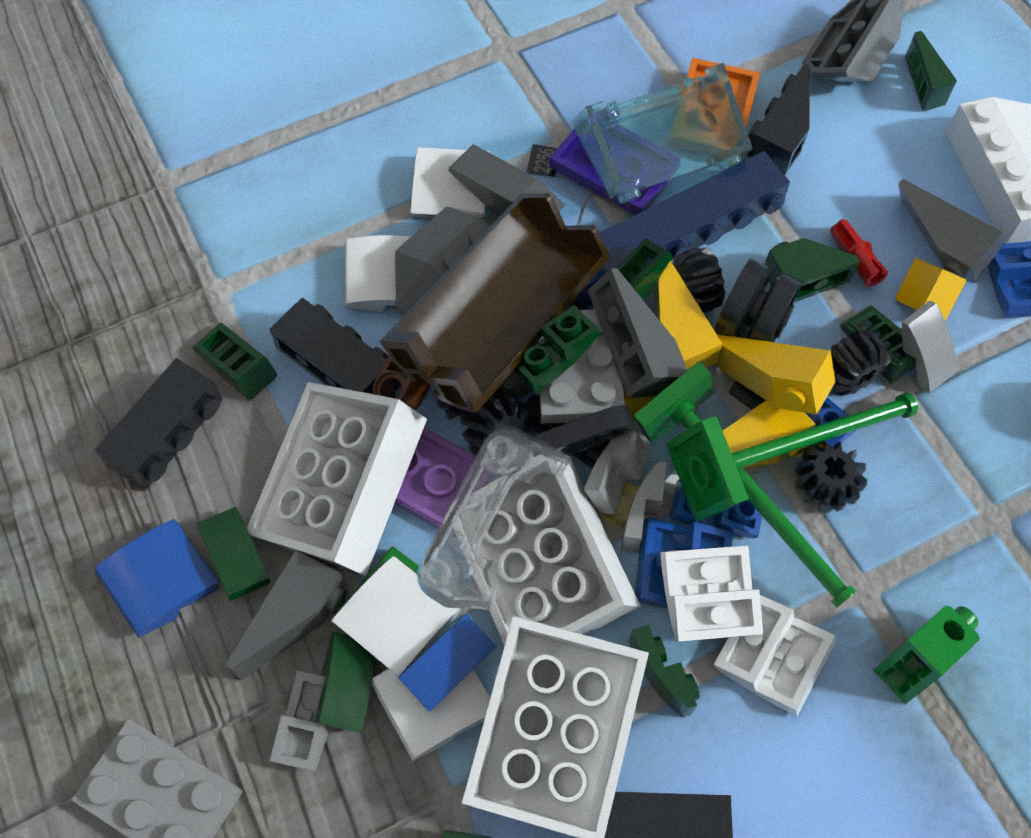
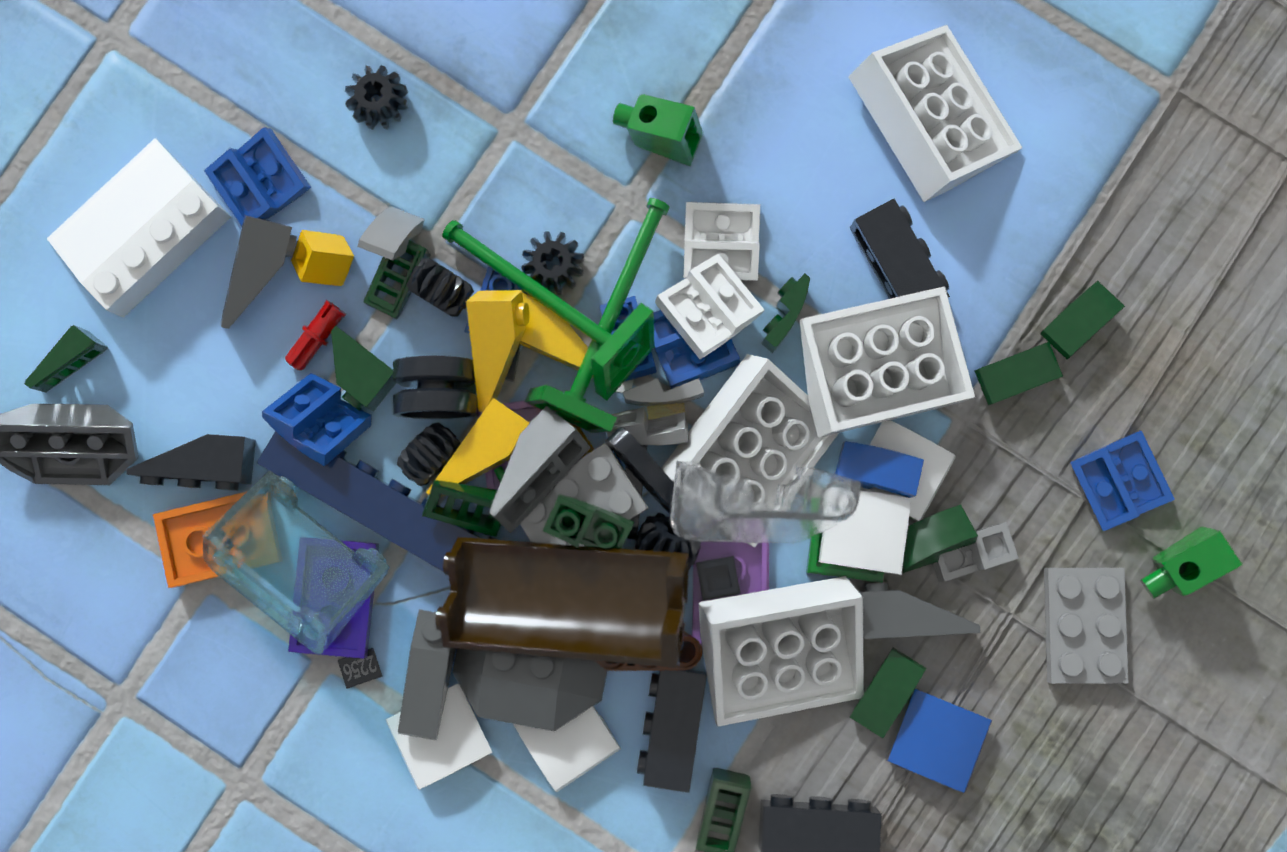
camera: 115 degrees left, 20 degrees up
none -> blue slope [262,373,372,466]
none -> black tile [696,556,741,600]

